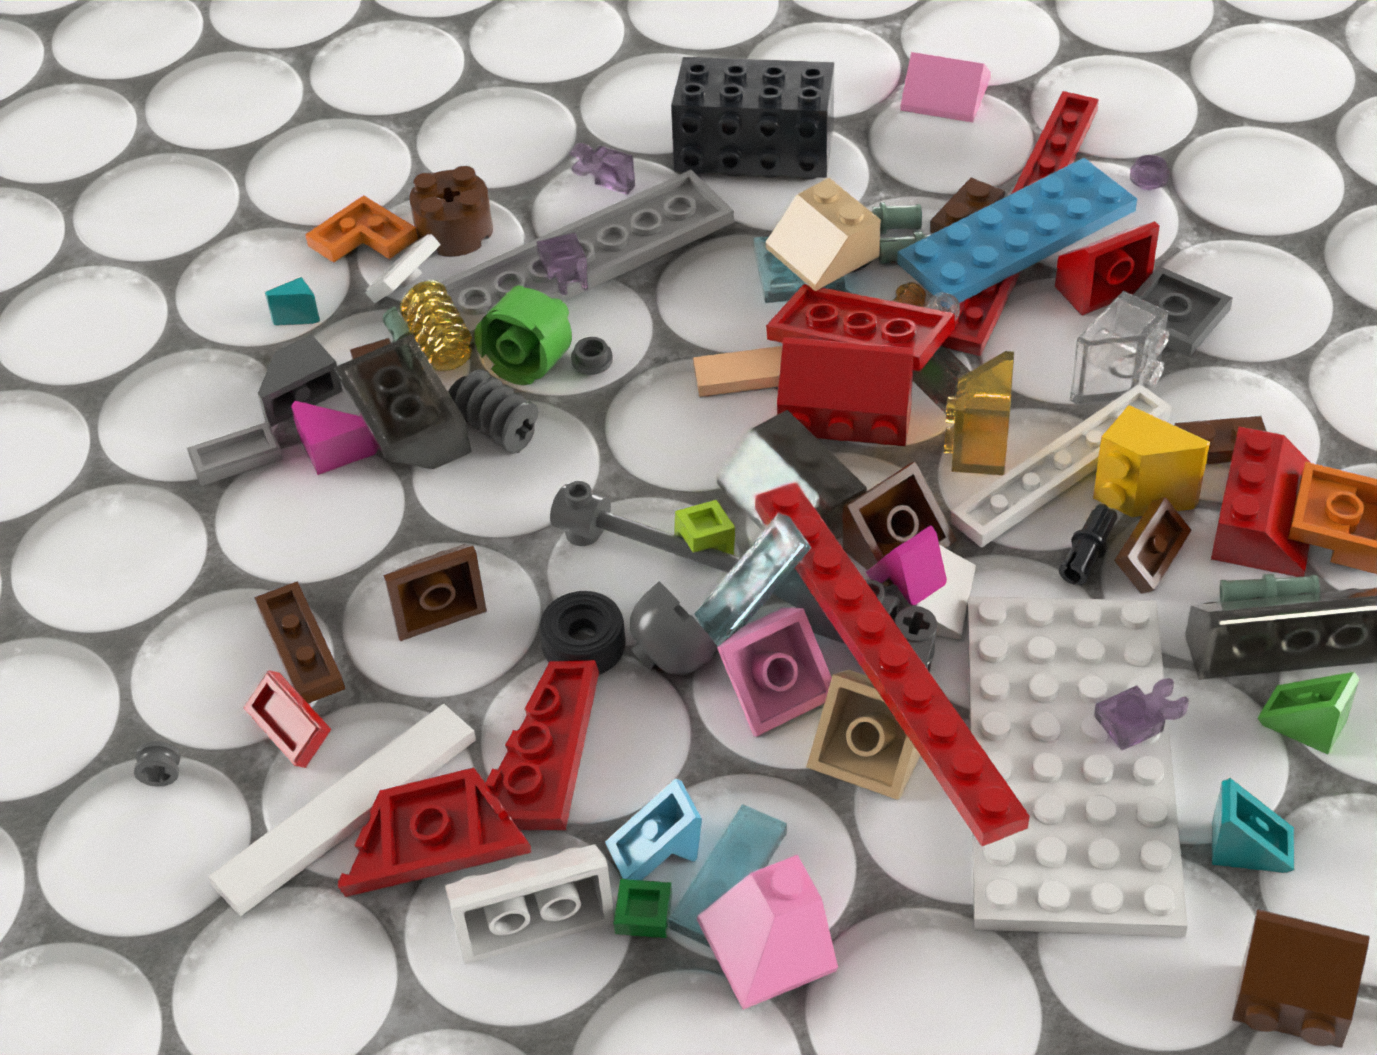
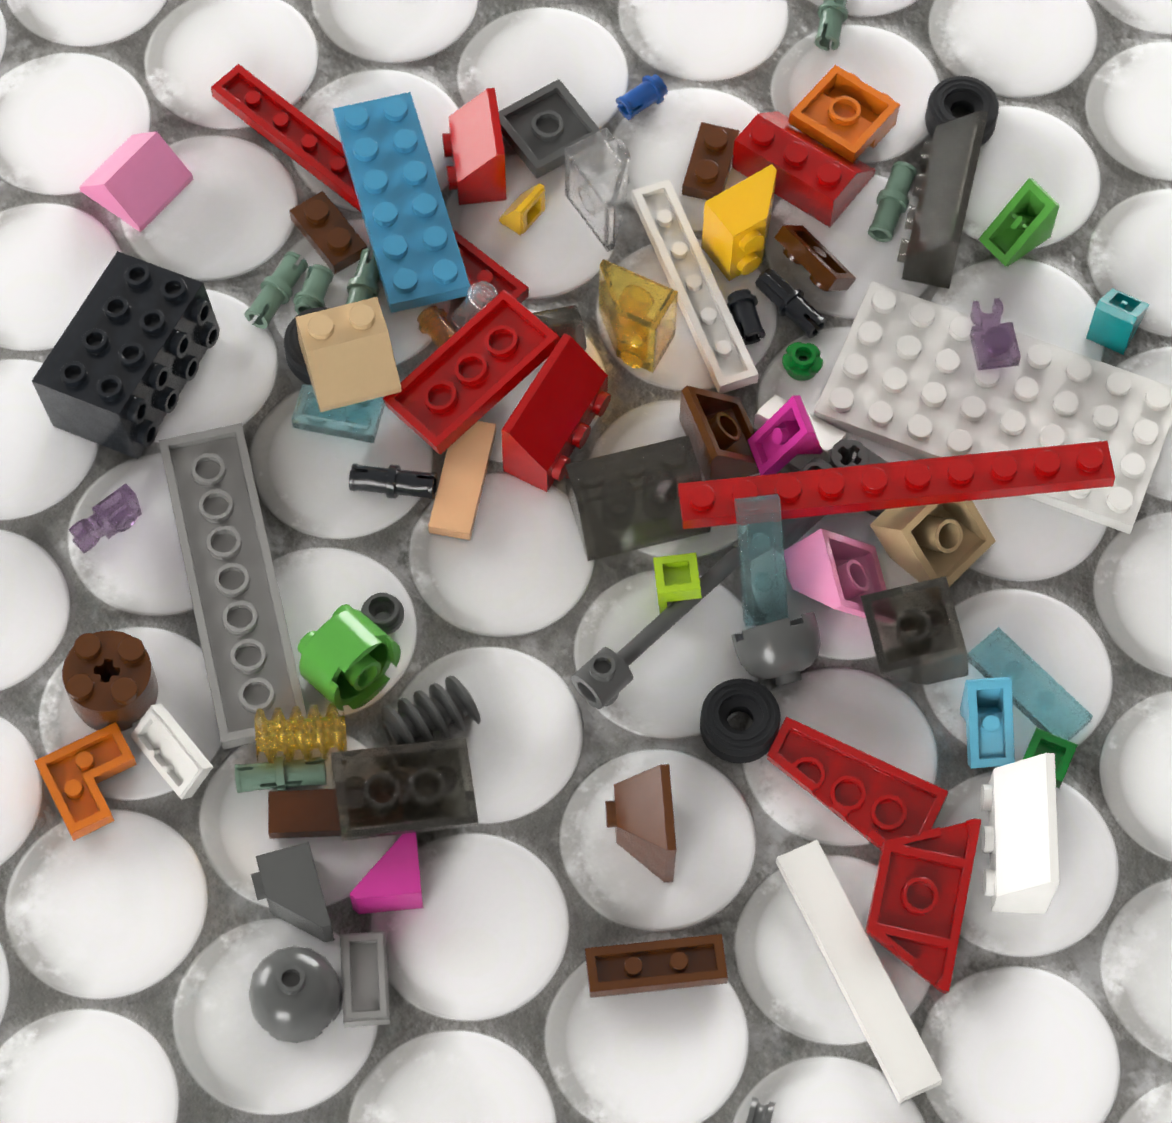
camera: 75 degrees left, 15 degrees up
tile [243,670,332,768] -> none
teal slope [265,277,320,325] -> none
clear purple plate [536,232,589,295] -> none
bright pink slope [697,855,838,1010] -> none
clear purple plate [1130,155,1170,190] -> none
none -> sand green pin [245,251,308,329]
none -> dark grey cylinder [248,946,342,1043]
none -> black pin [349,464,438,500]
none -> yellow slope [499,183,545,235]
none -> blue pin [616,74,668,120]
none -> black pin [727,289,766,345]
none -> green plate [782,342,823,381]
none -> clear smoke slope [860,576,969,685]

